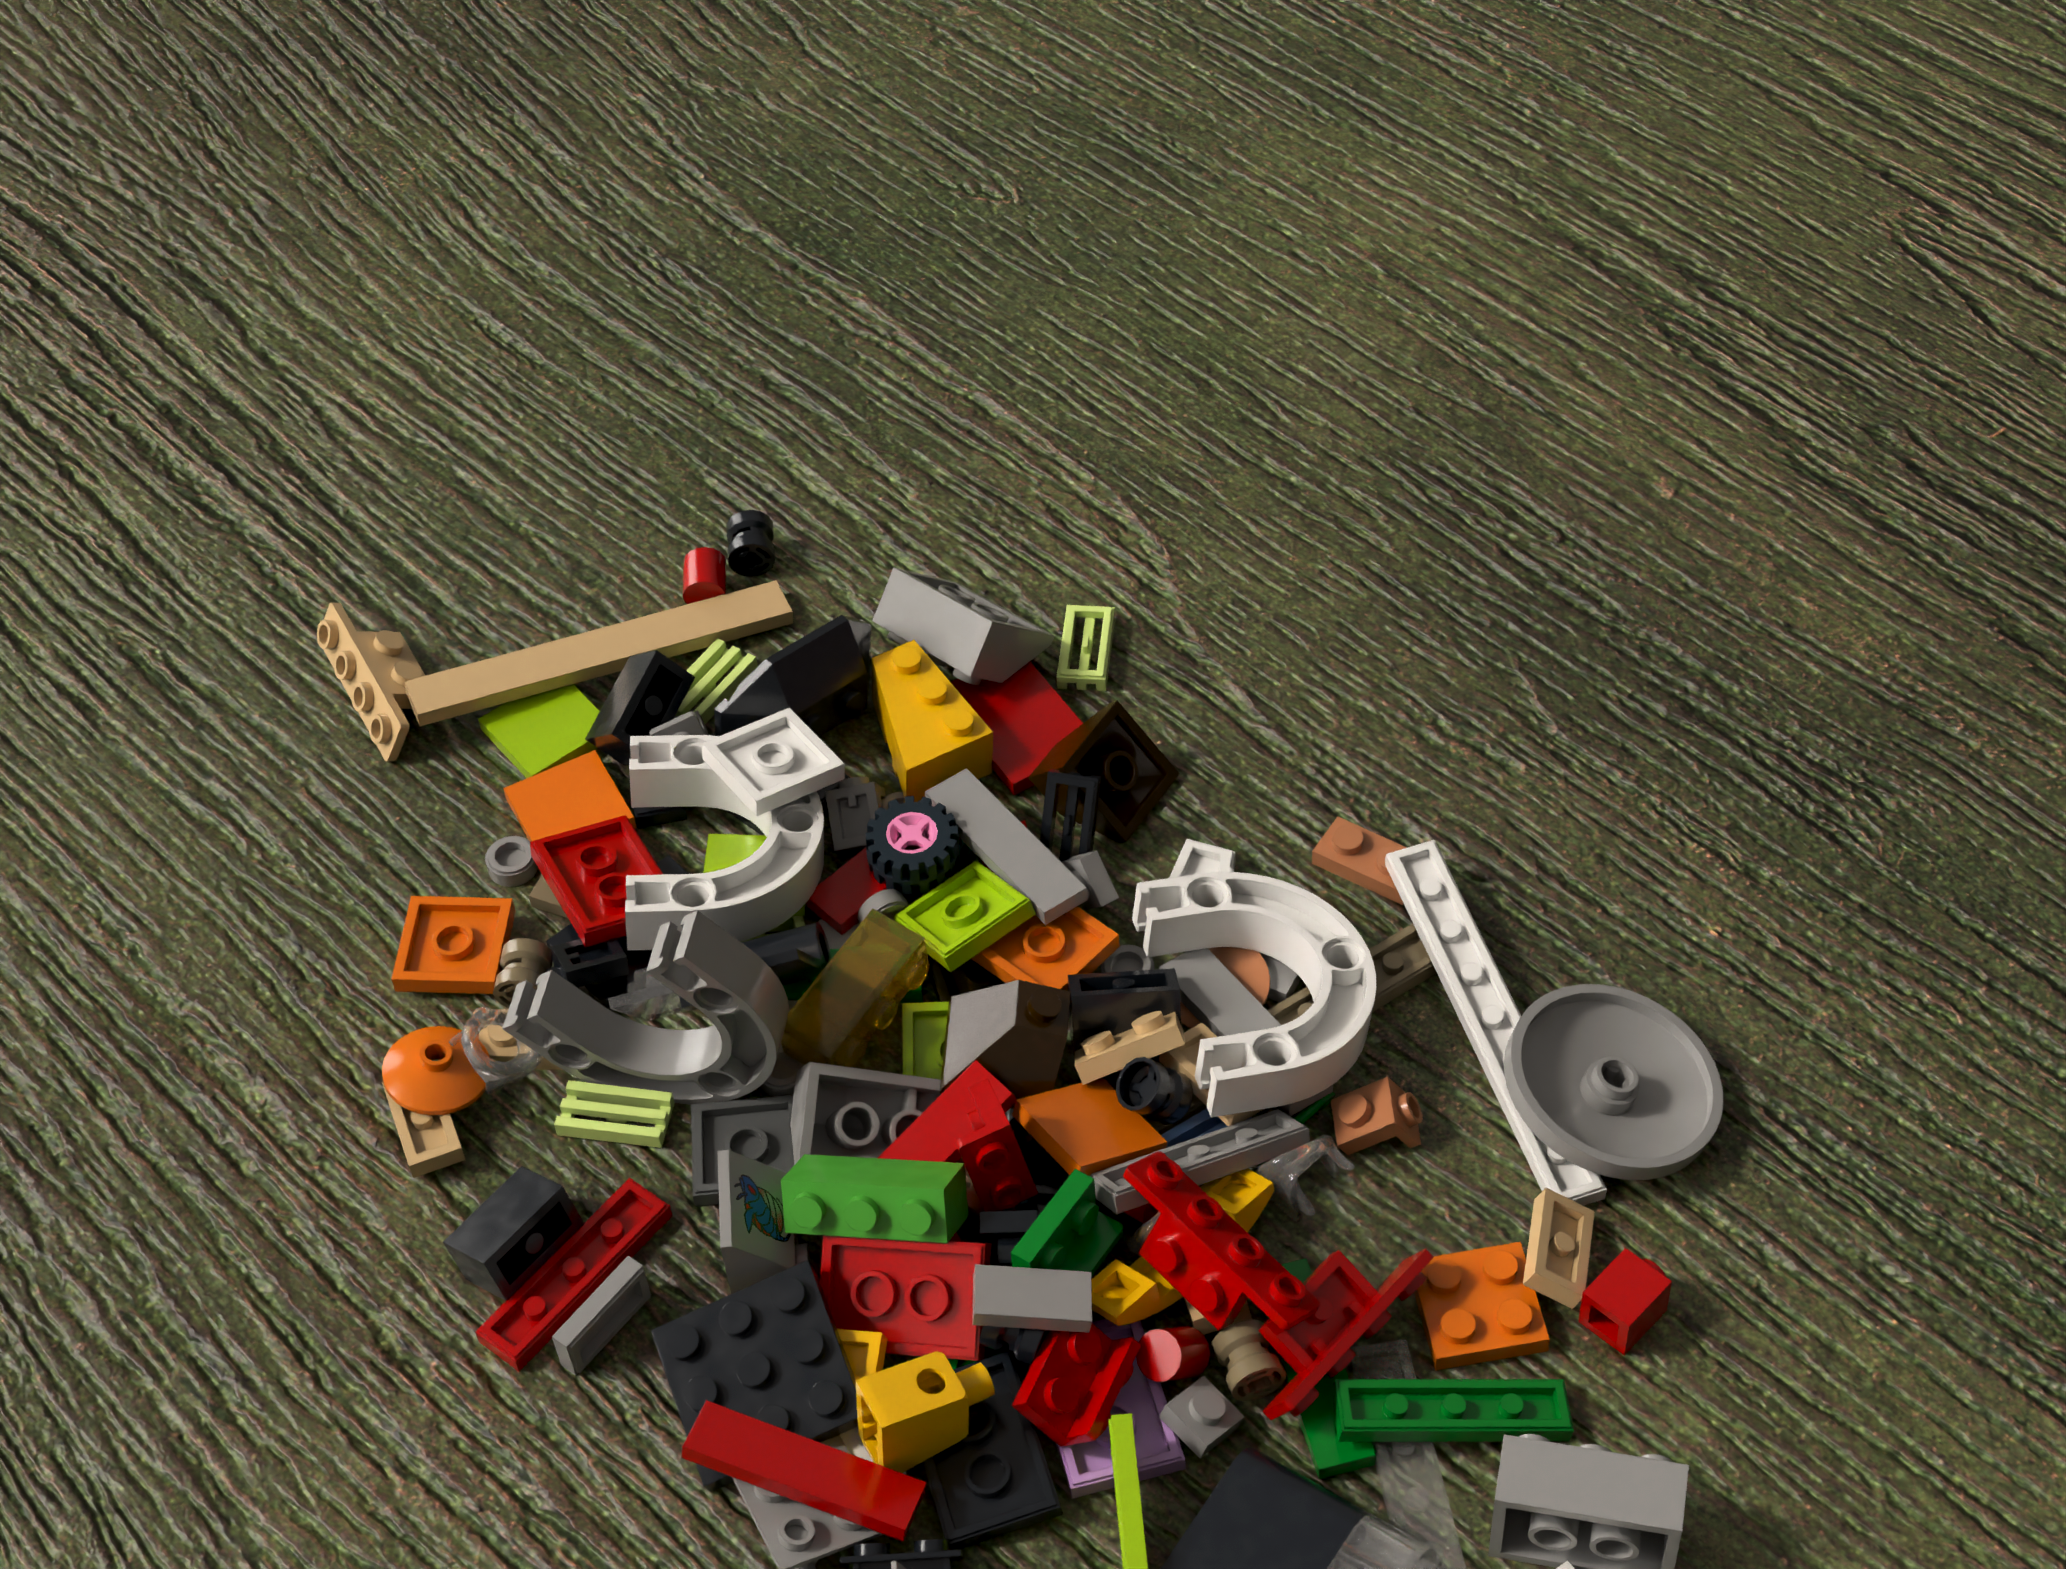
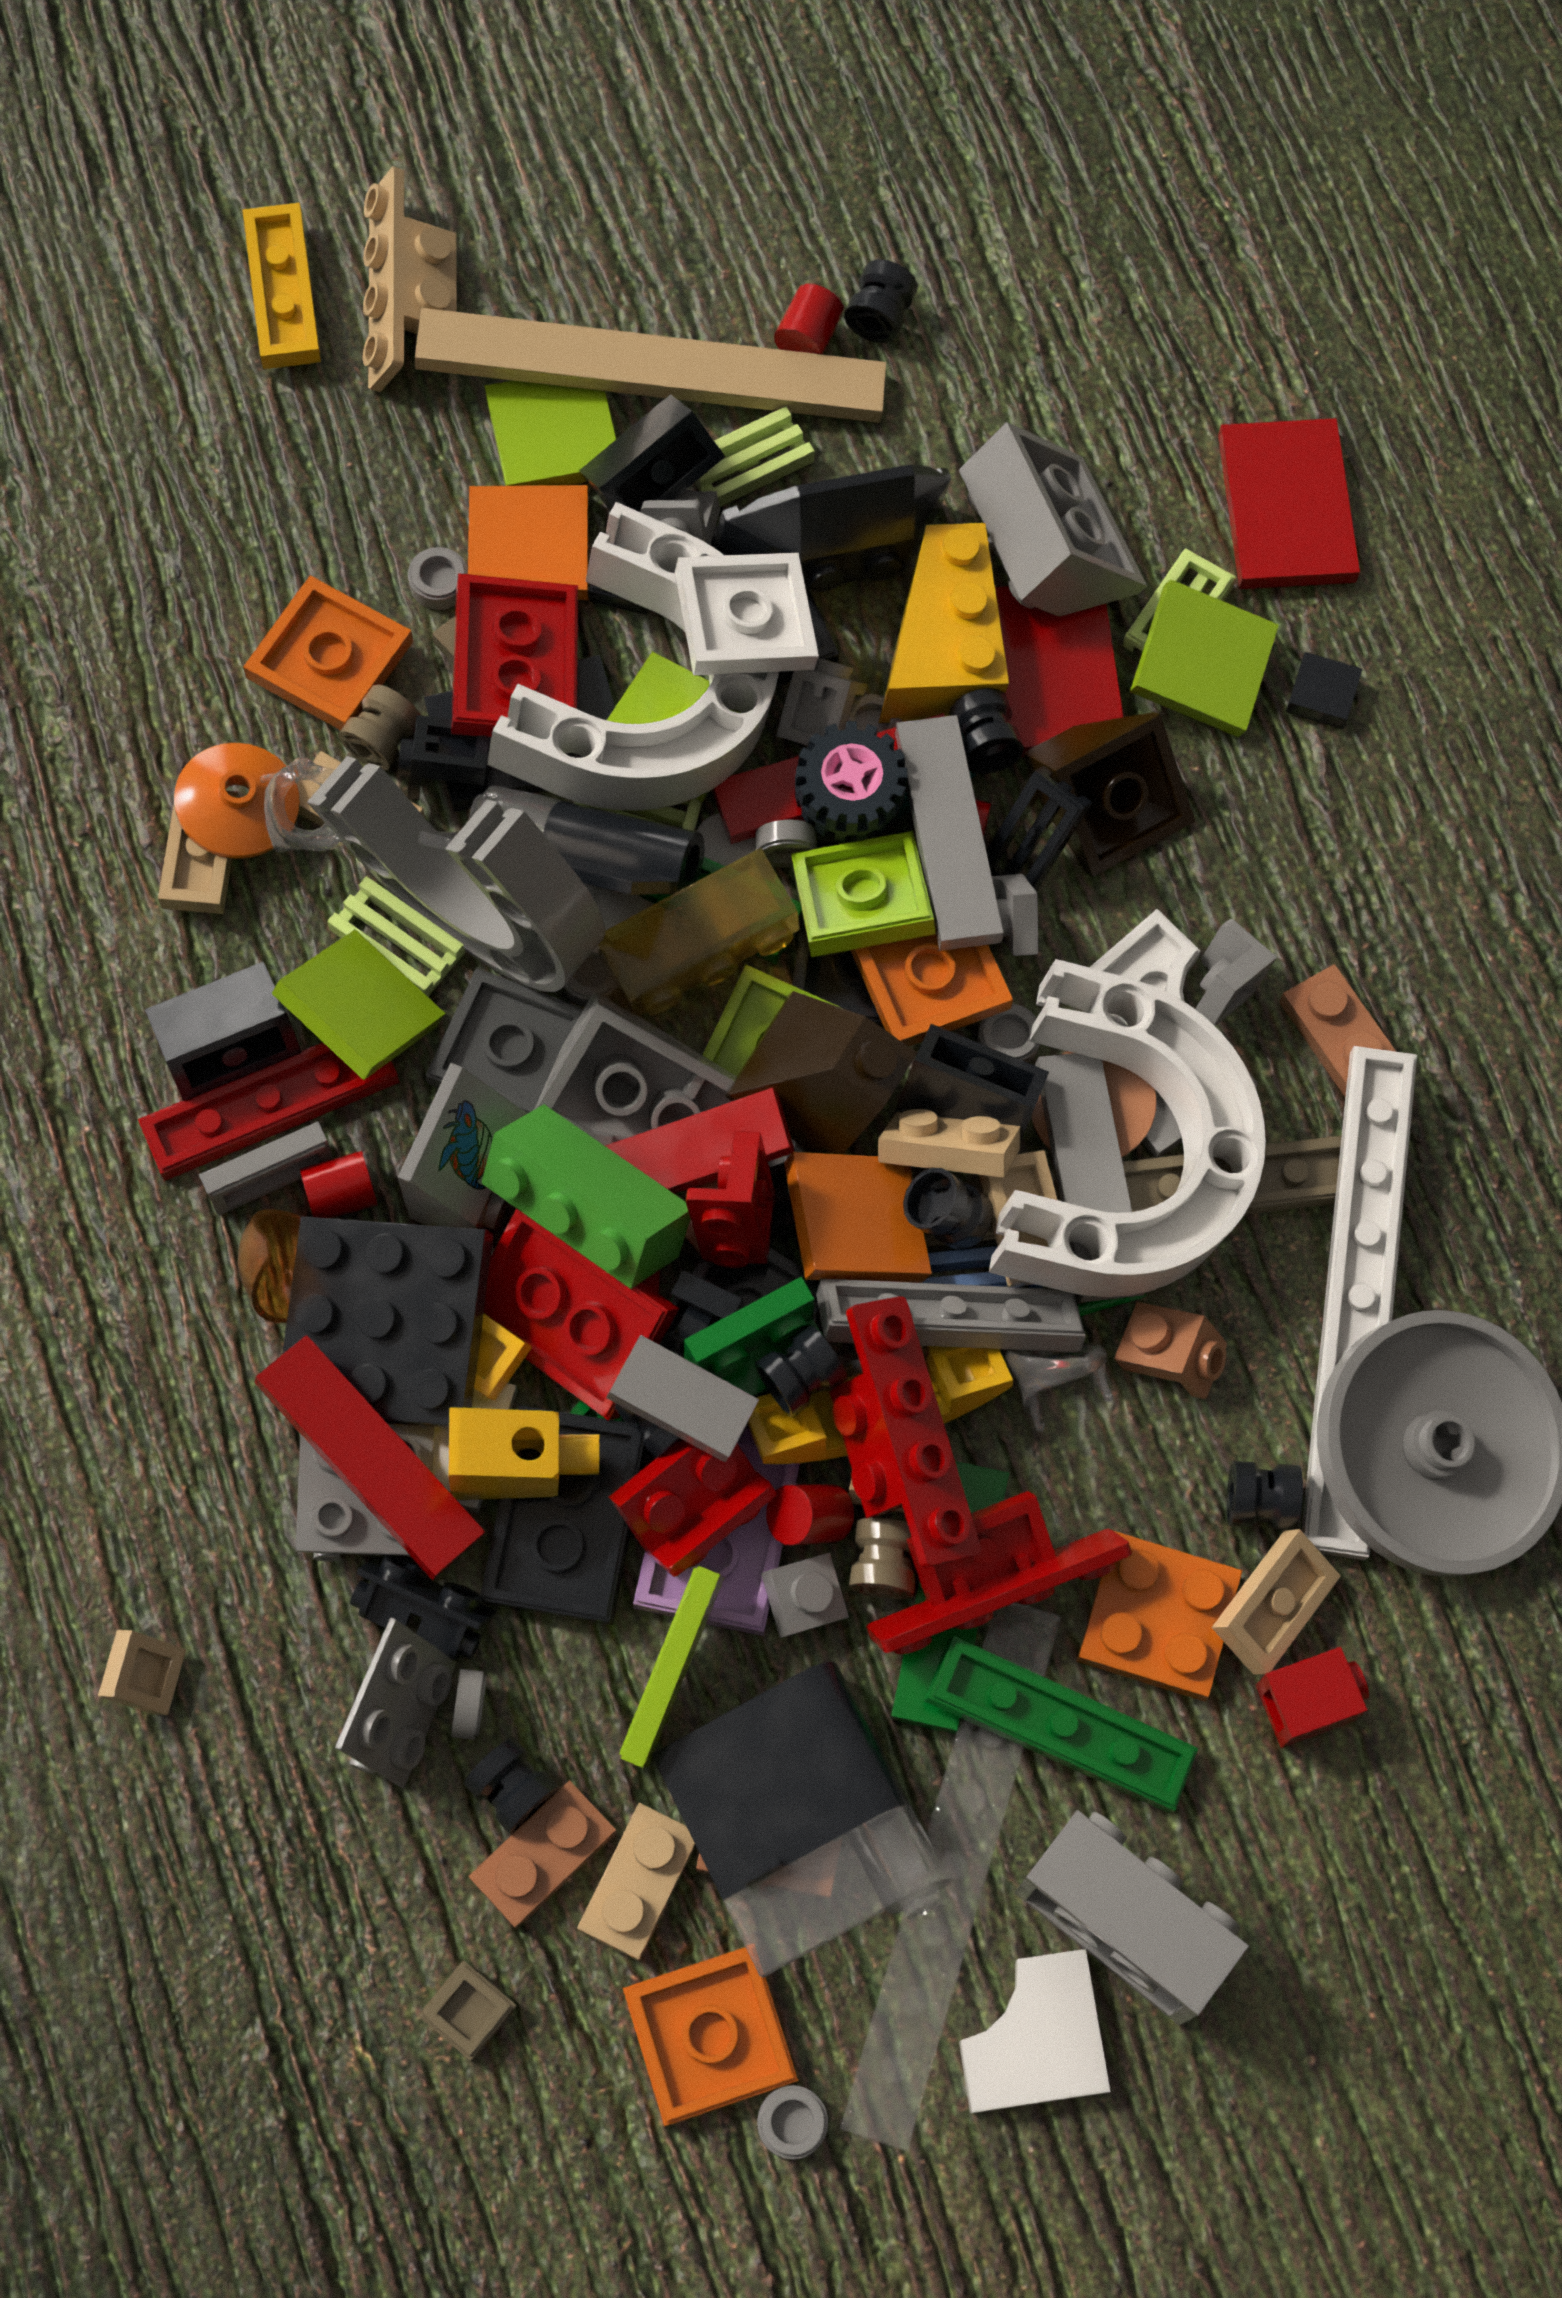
camera: 20 degrees right, 20 degrees up
none -> clear orange helmet [238,1209,301,1323]
none -> yellow plate [242,202,321,369]
none -> lime tile [271,929,446,1080]
none -> red piece [300,1151,378,1219]
none -> black wheel [754,1325,848,1418]
none -> black wheel [949,688,1024,774]
none -> lime tile [1130,579,1279,737]
none -> light grey bracket [1195,919,1277,1026]
none -> red tile [1218,418,1360,589]
none -> black wheel [1226,1461,1303,1530]
none -> black tile [1286,652,1363,729]

